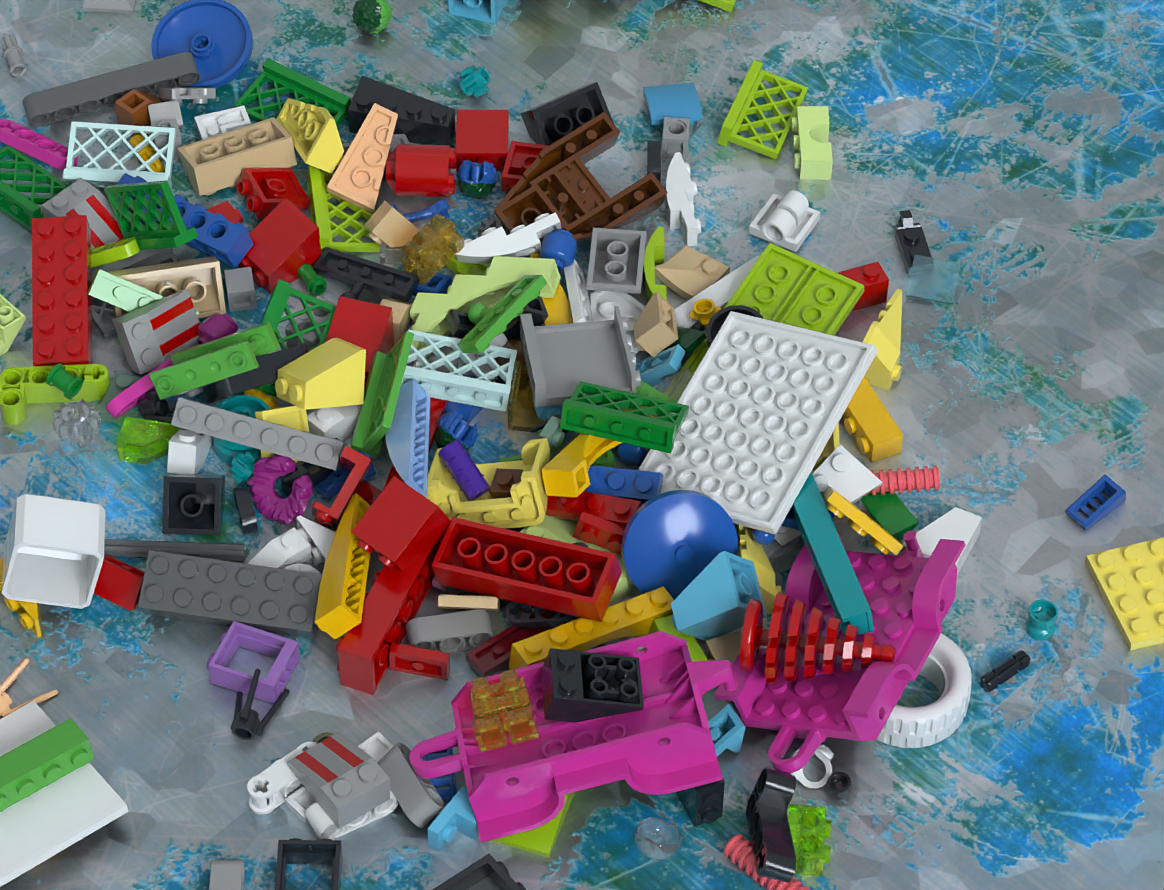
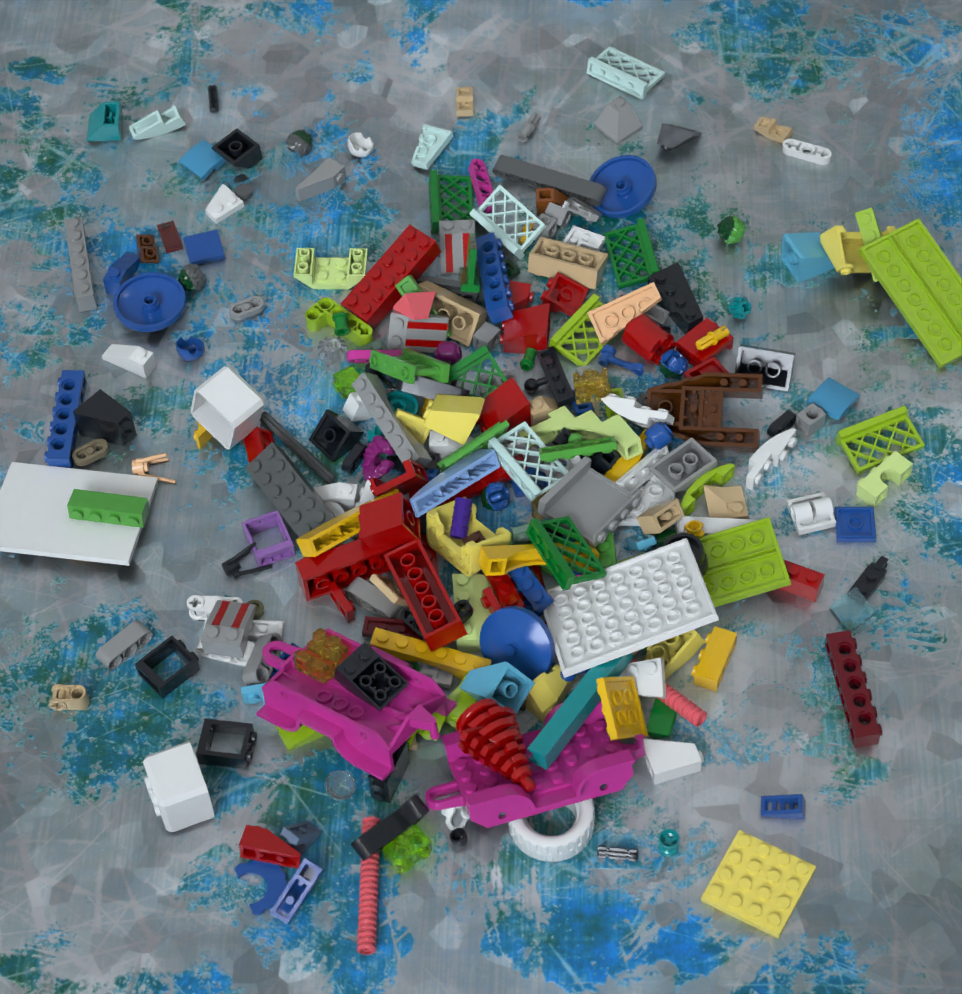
camera: 50 degrees right, 5 degrees up
lime beam [91,237,140,268] -> none
light yellow wedge [276,98,344,174] -> none
tan slope [365,201,430,248] -> none
medium azure slope [708,704,746,756] -> none
light yellow wedge [863,289,902,390] -> none
none -> coral slope [393,291,436,320]
none -> yellow axle [695,325,730,351]
none -> dark red brick [825,630,882,748]
none -> blue tile [834,507,876,542]

